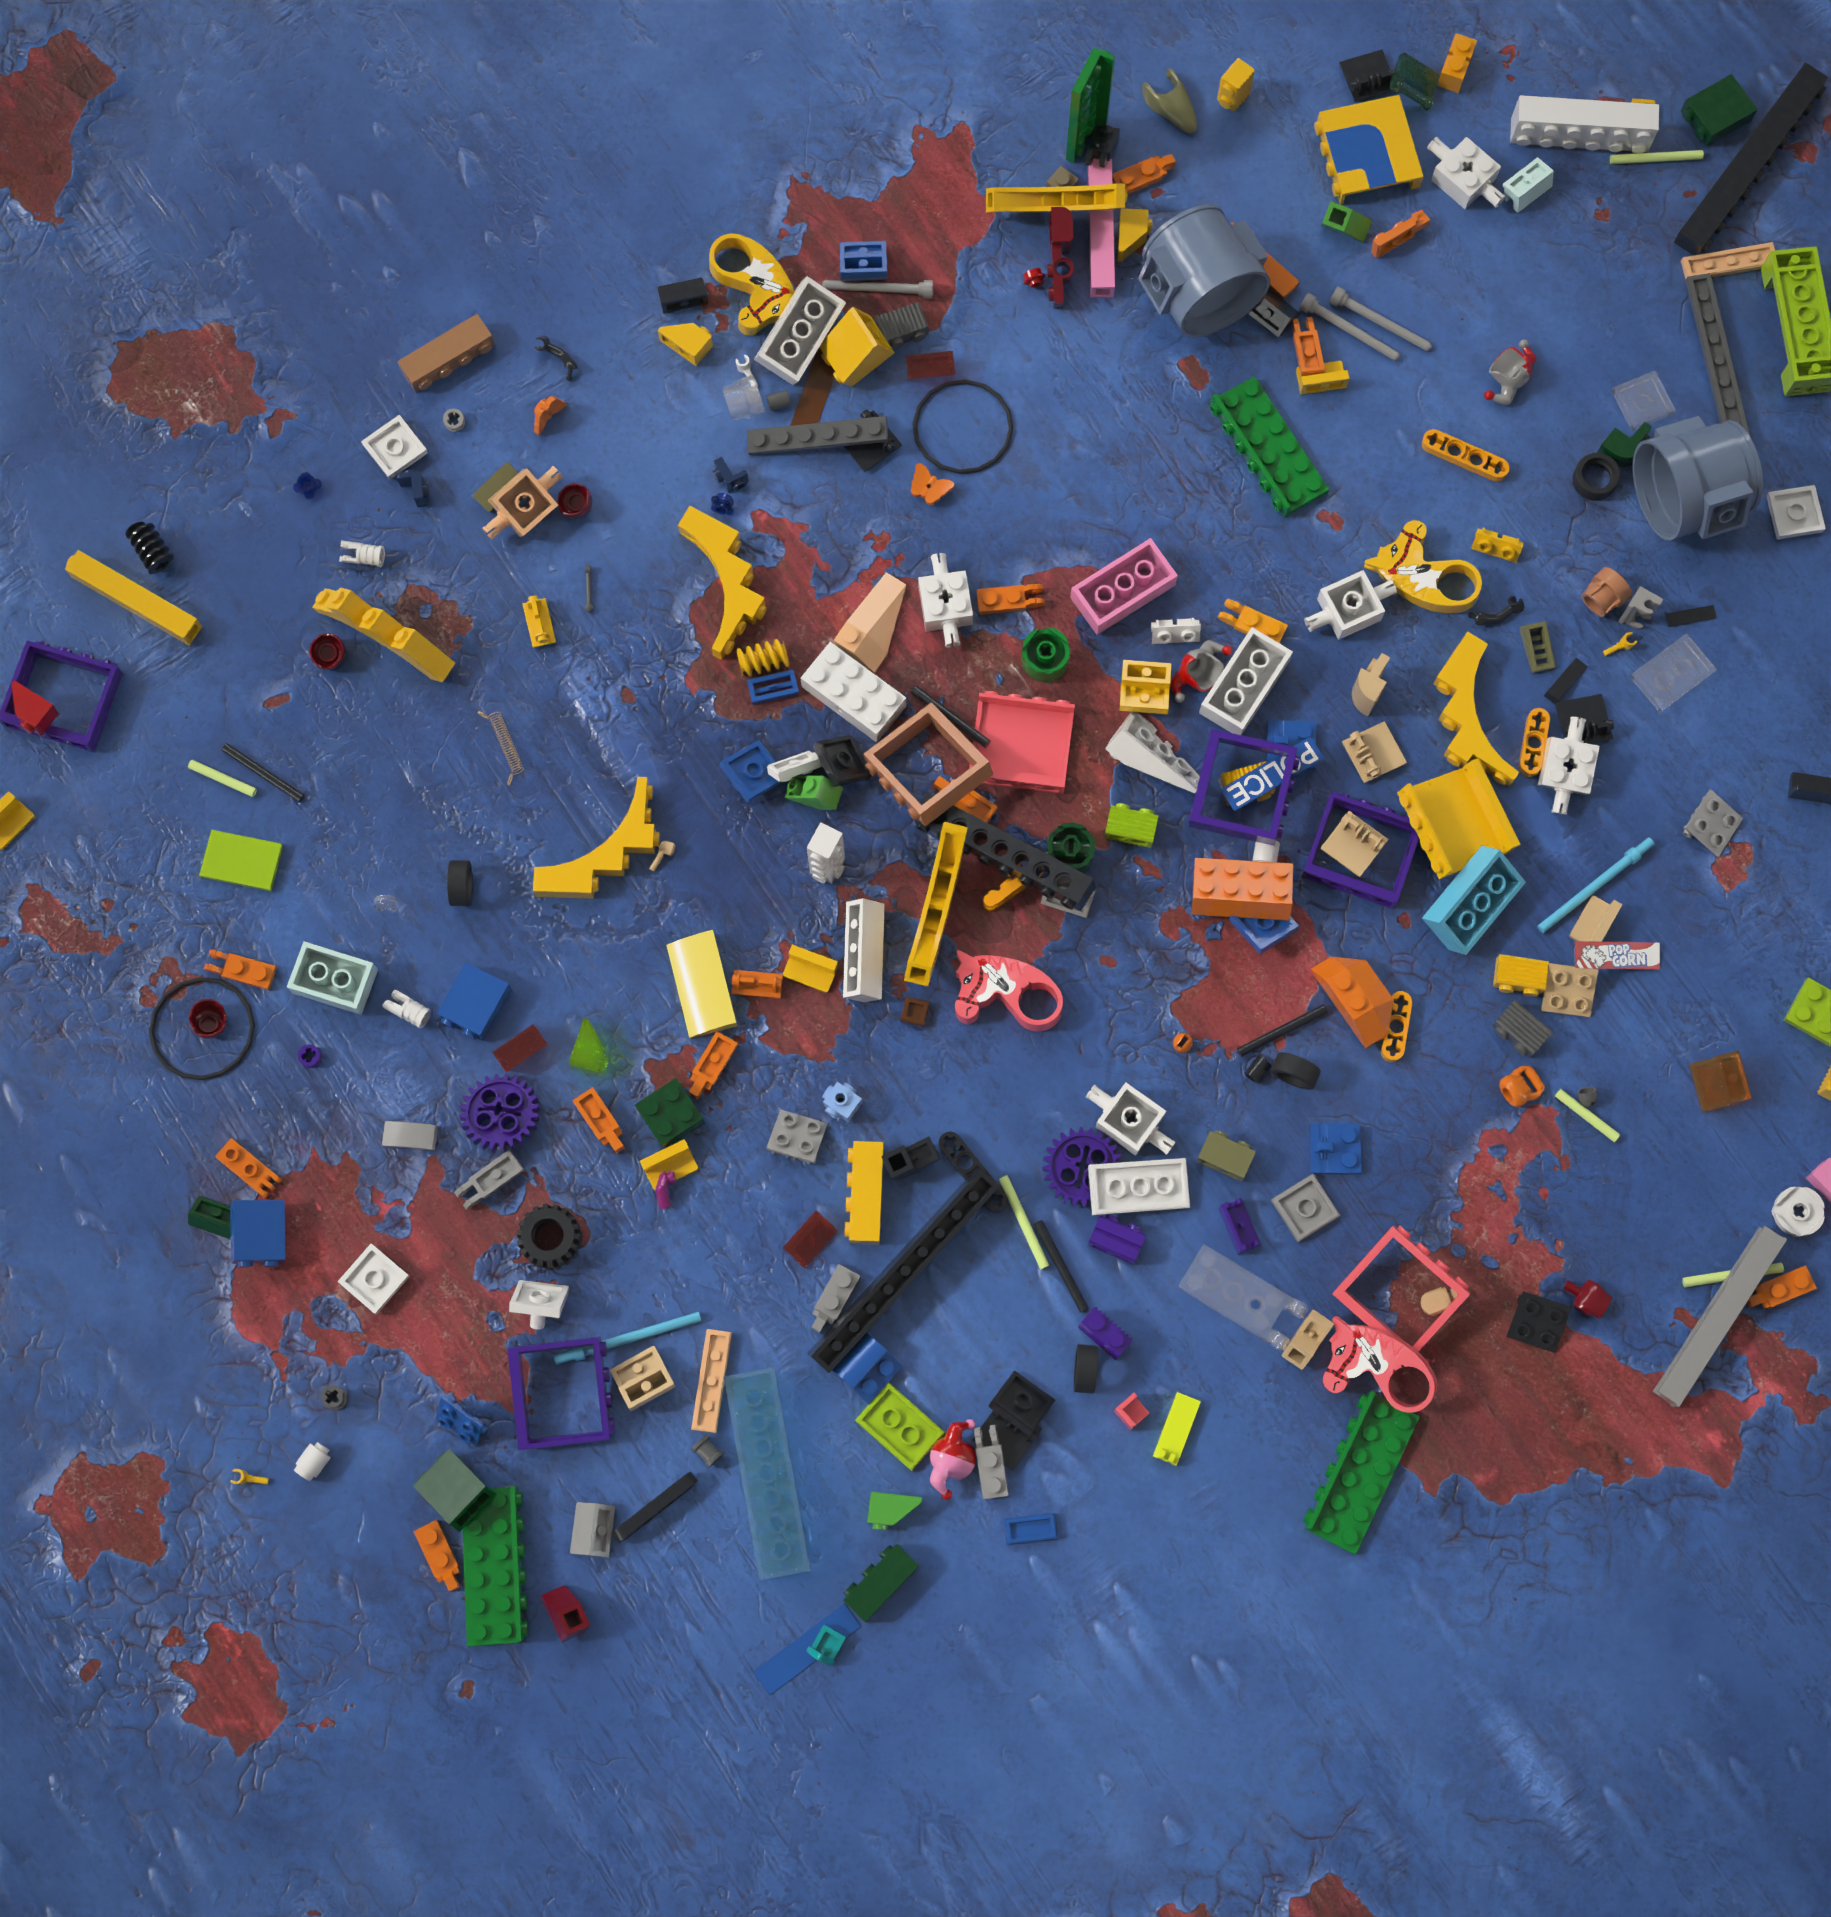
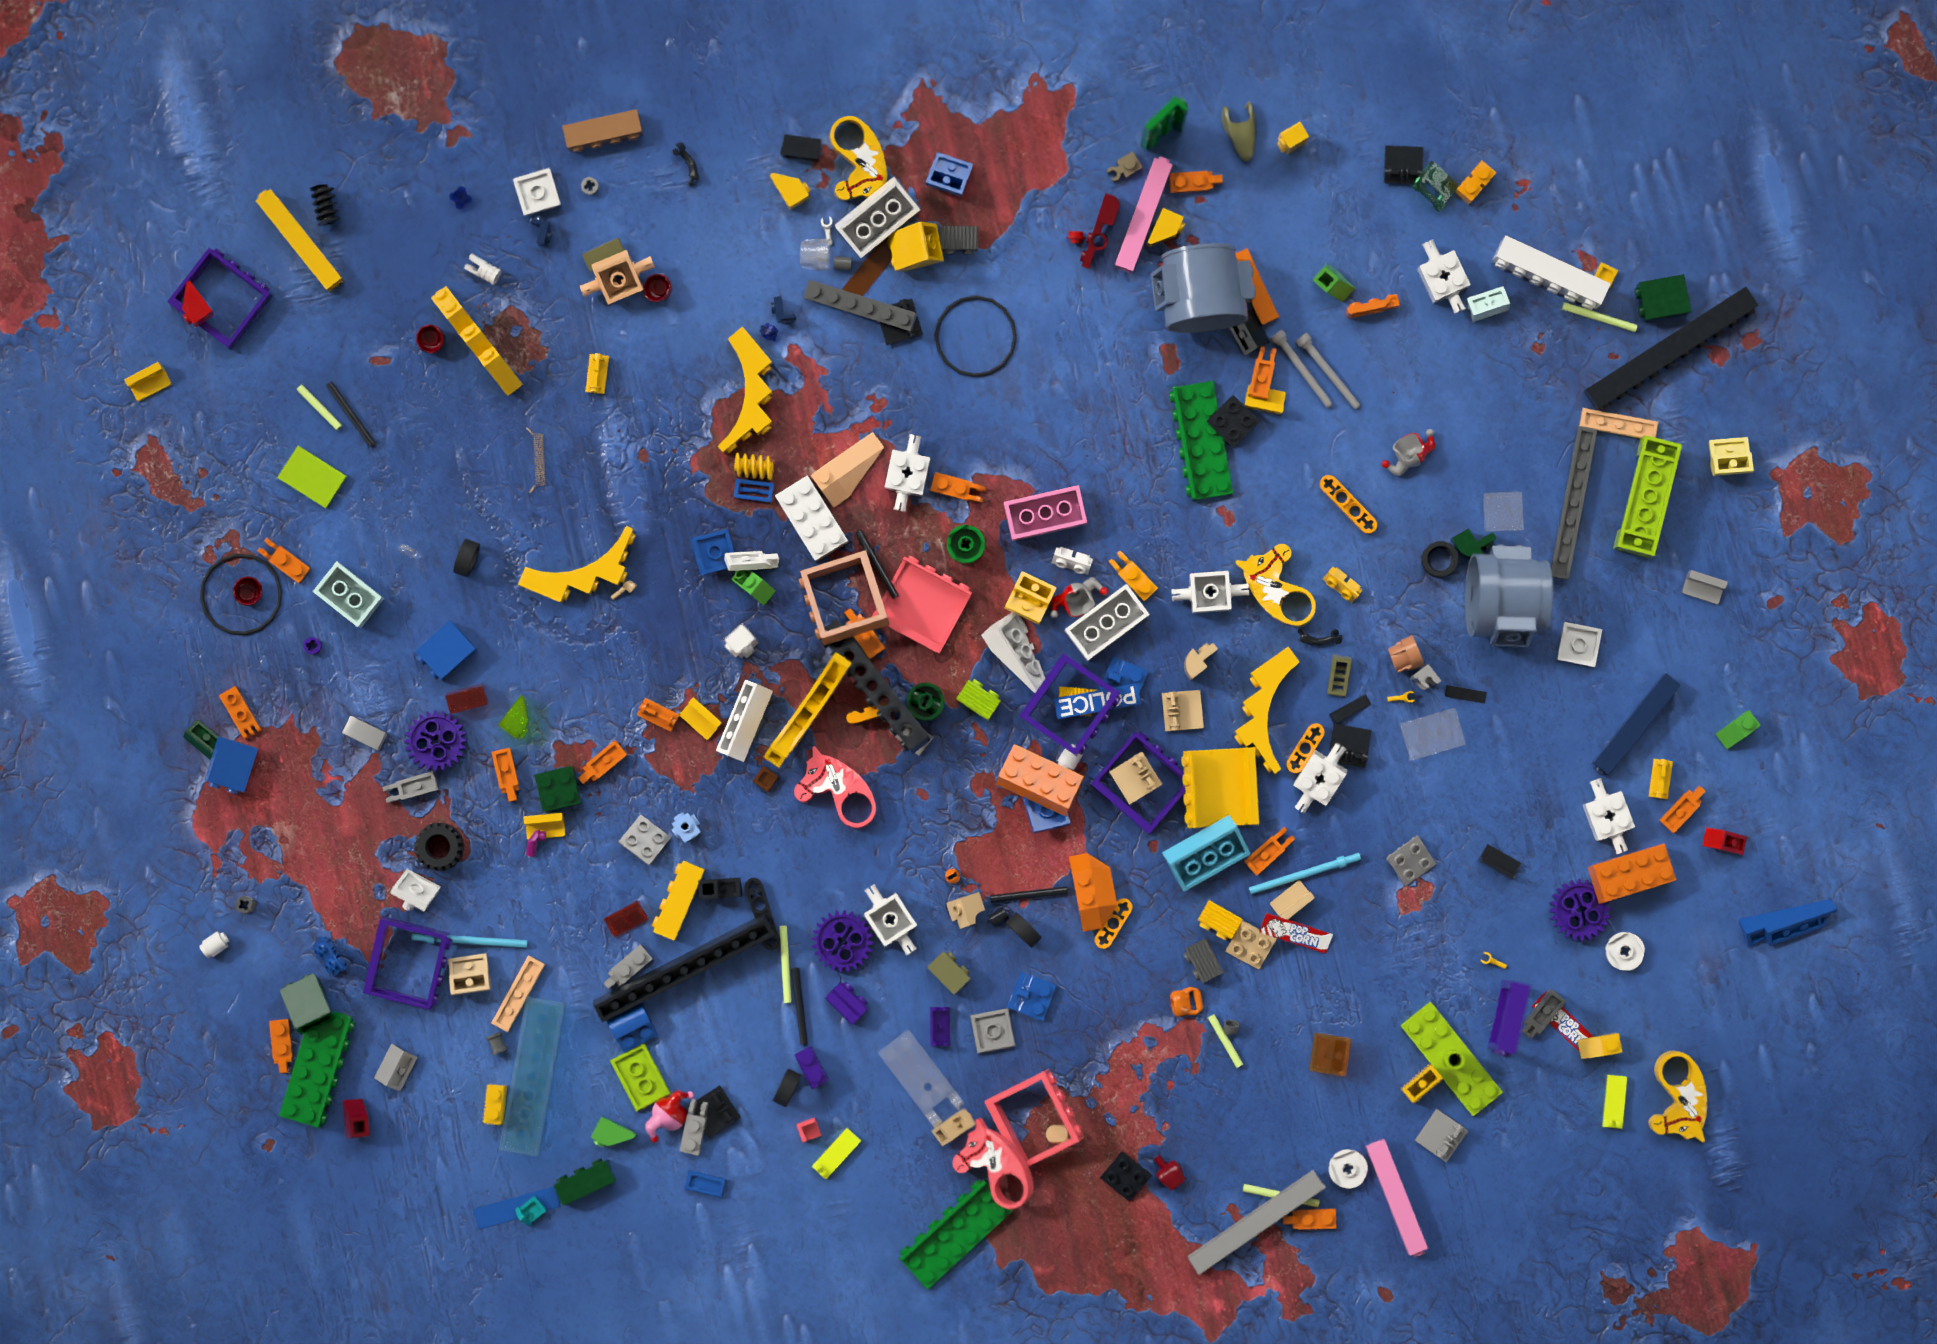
camera: 20 degrees right, 10 degrees up
yellow hand [231,1469,269,1485] -> none
white plate [338,1244,410,1315] -> none
white hinge [382,990,432,1029] -> none
orange animal [534,396,567,436] -> none
dark grey hinge [584,565,594,613] -> none
black beam [612,1471,699,1544] -> none
light yellow slope [667,930,737,1038] -> none
black tile [812,735,872,787] -> none
light grey piece [822,280,934,299] -> none
clear red hinge [906,351,955,380] -> none
orange animal [911,463,954,506] -> none
yellow arch [986,183,1128,213] -> none
black tile [988,1370,1055,1436] -> none
black hinge [1085,125,1120,168] -> none
white tile [1088,1158,1190,1215] -> none
yellow panel [1314,95,1423,205] -> none
none -> yellow brick [483,1084,508,1125]
none -> tan brick [946,892,985,929]
none -> black hinge [1206,395,1260,448]
none -> orange hinge [1244,827,1295,876]

